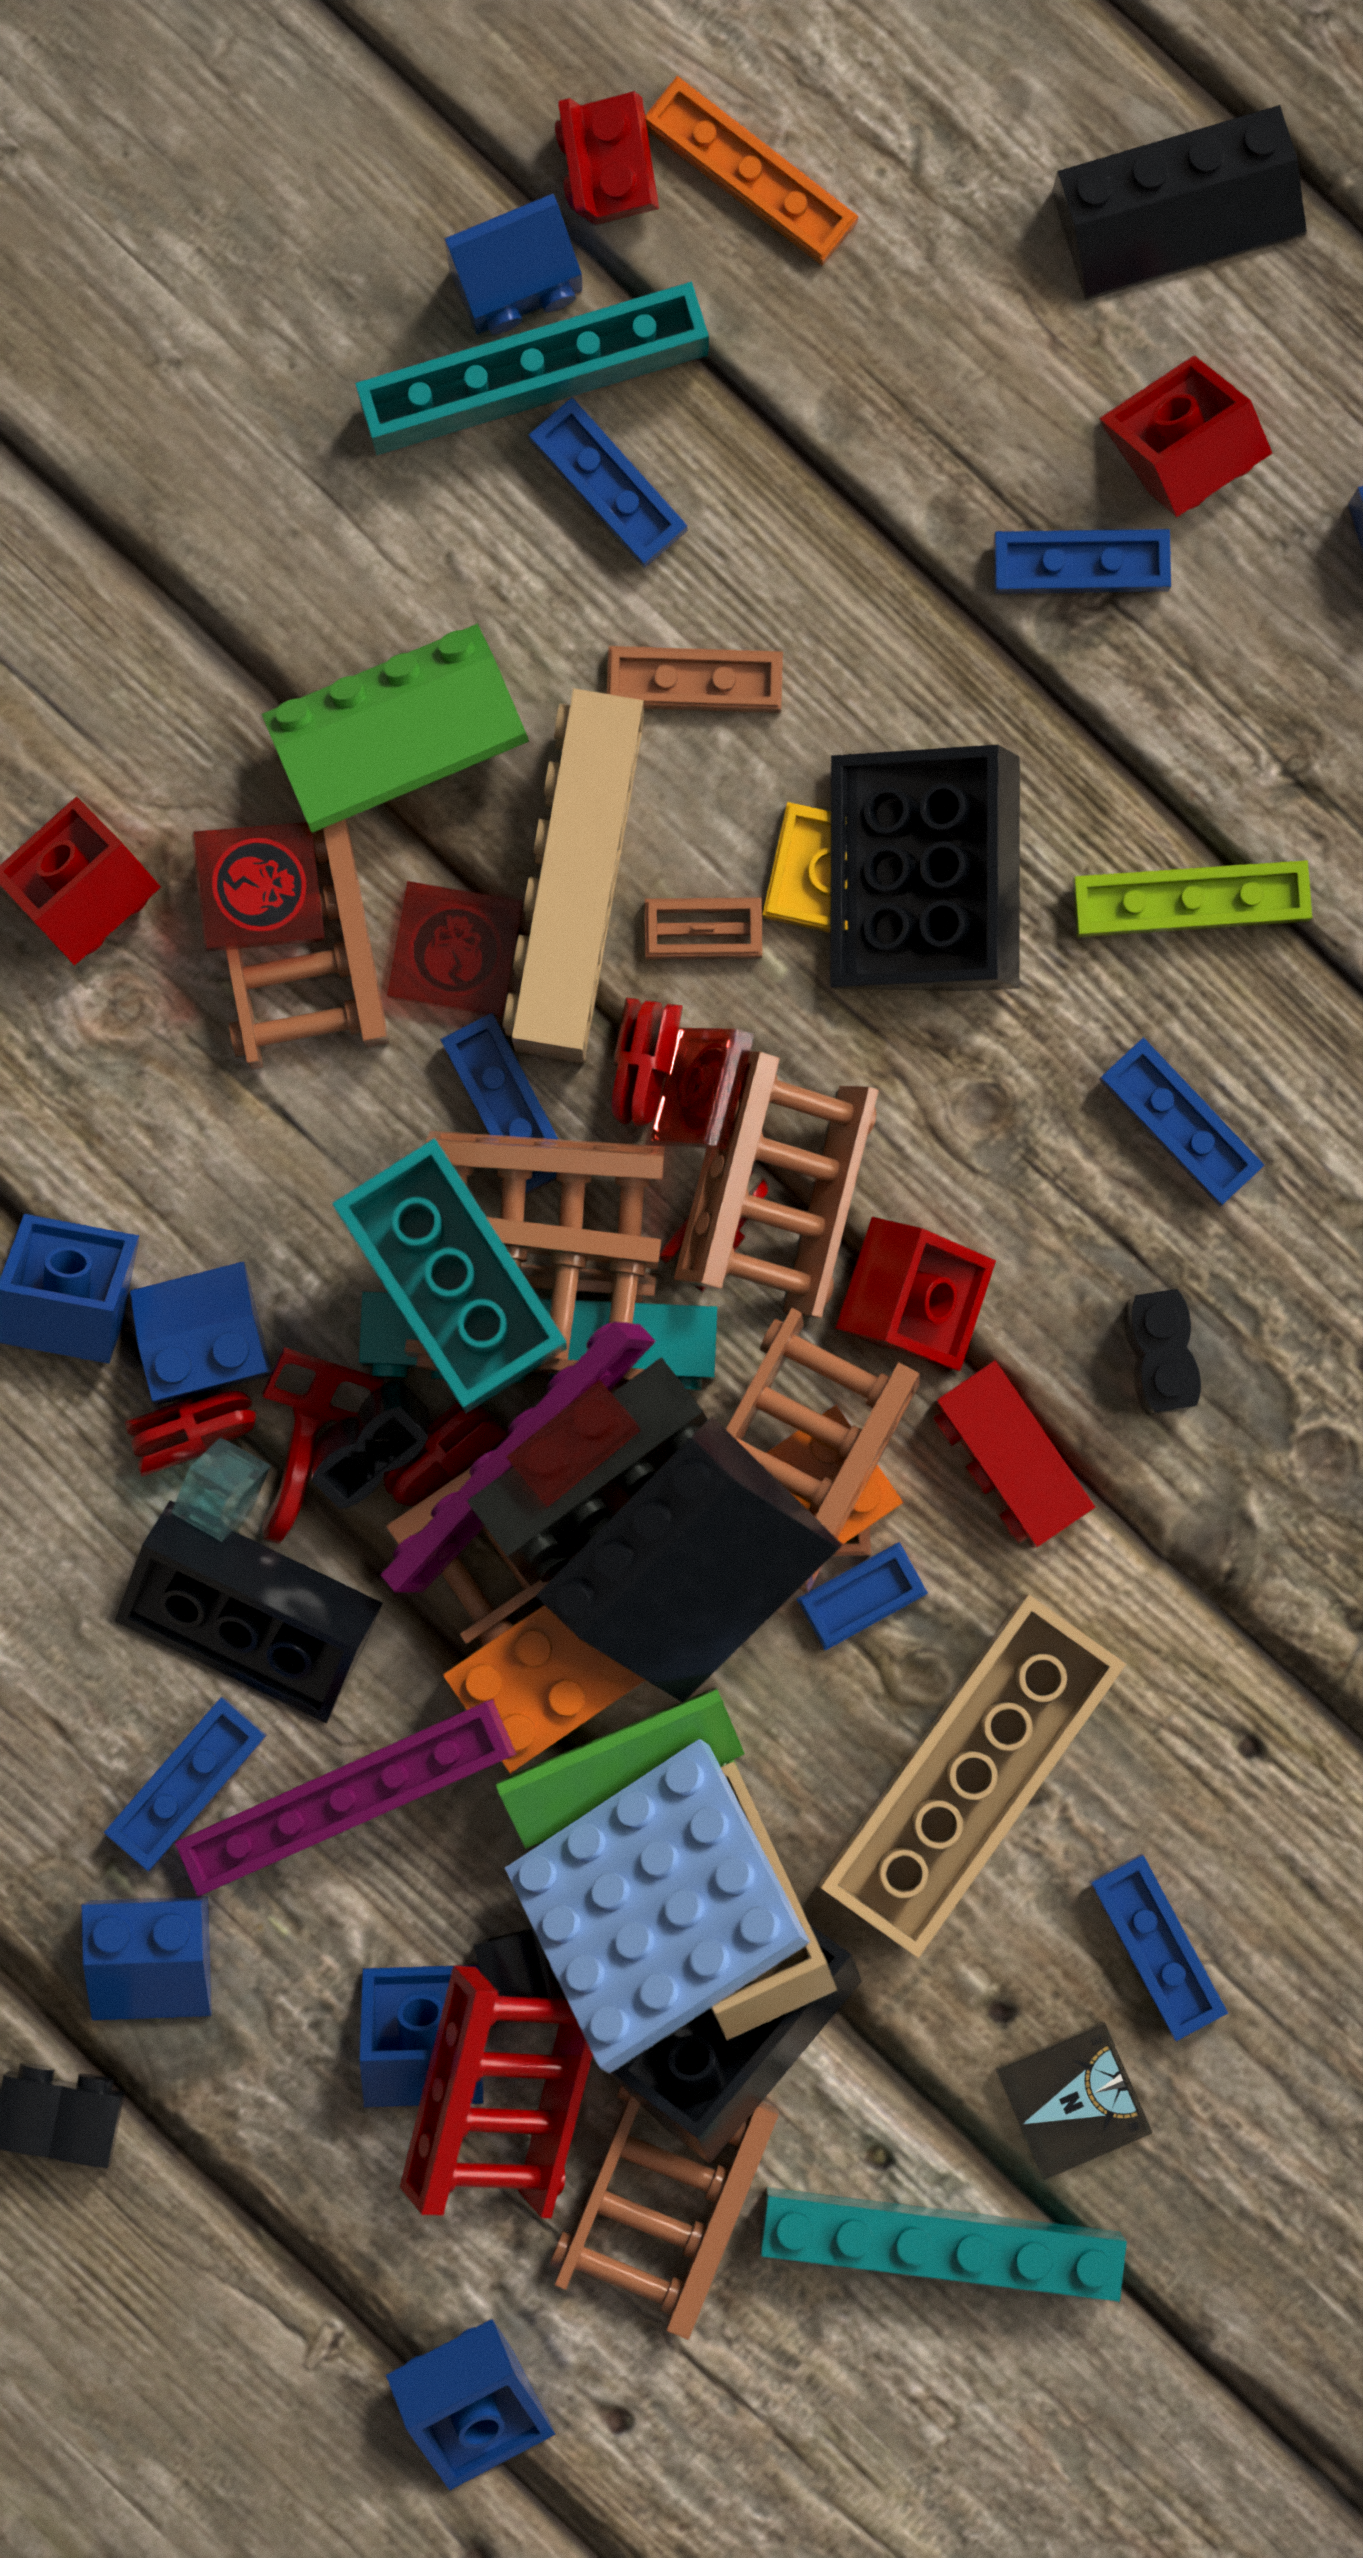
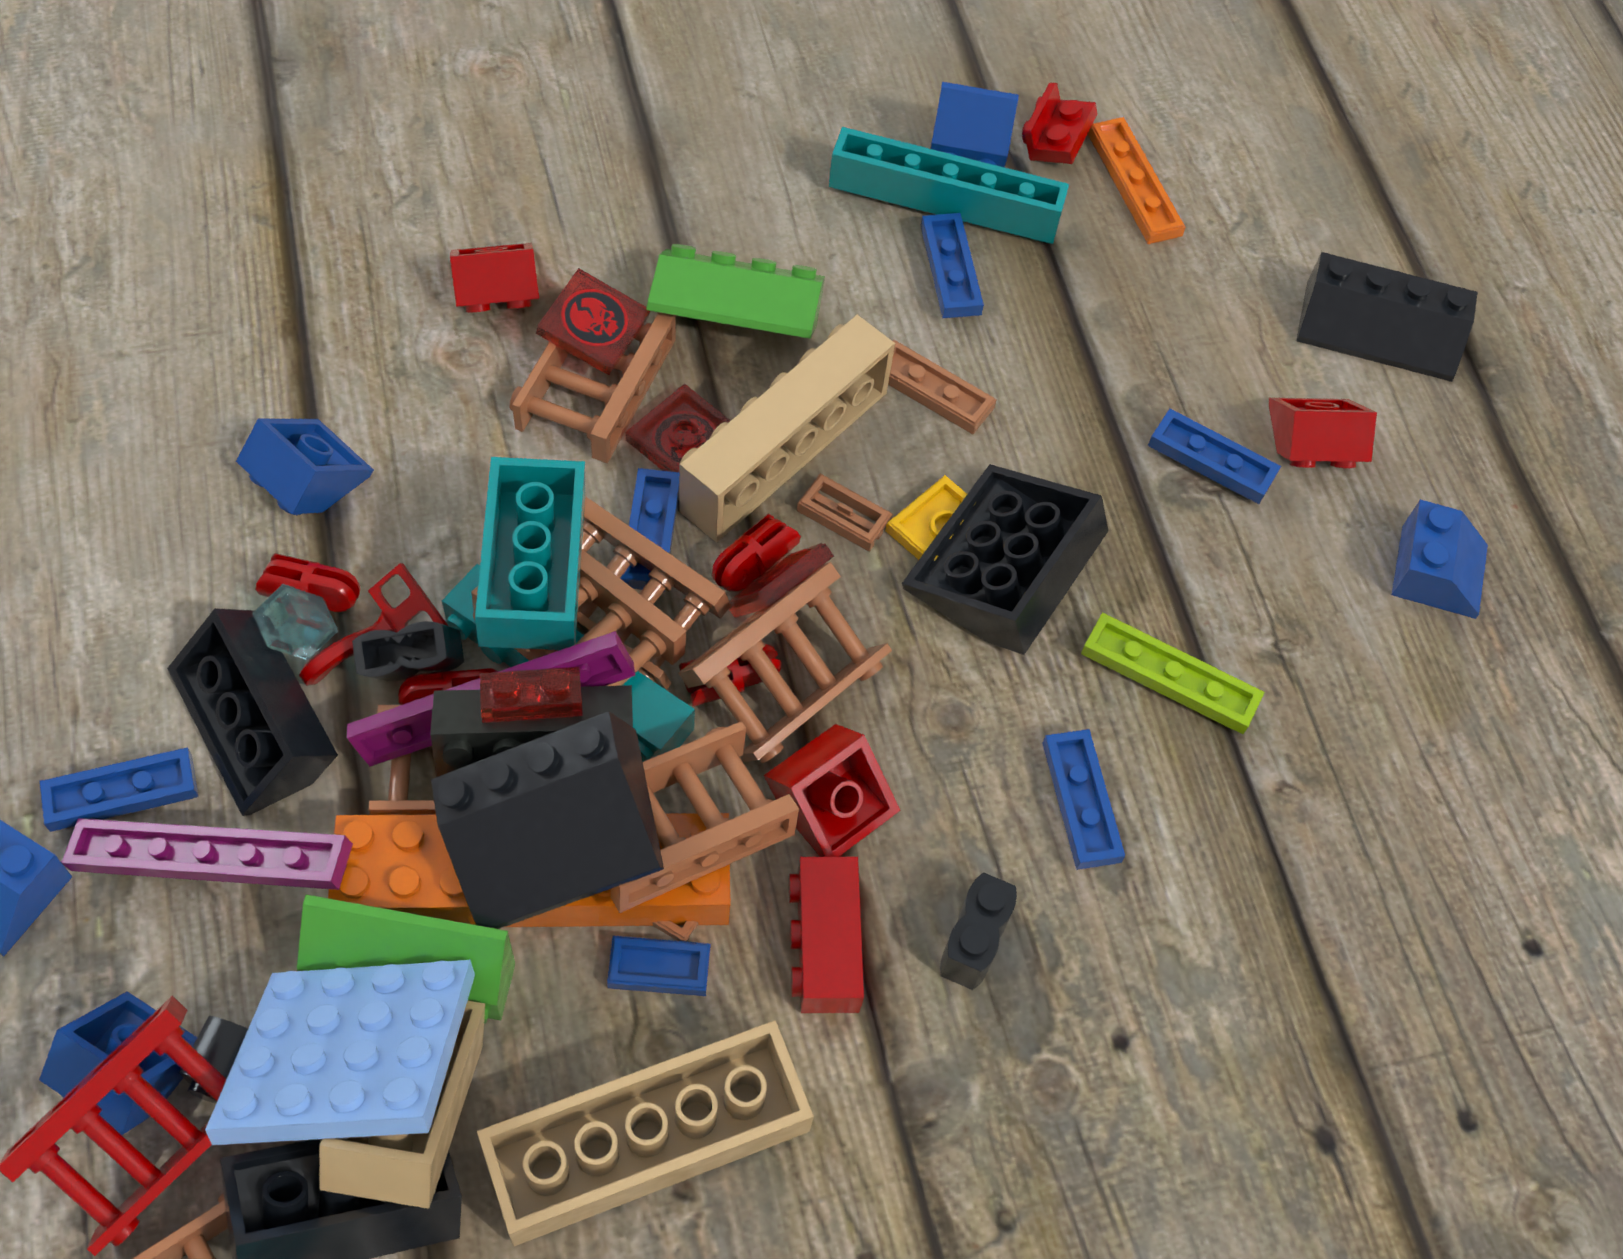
camera: 30 degrees right, 25 degrees down
blue slope [130,1261,272,1405] -> none

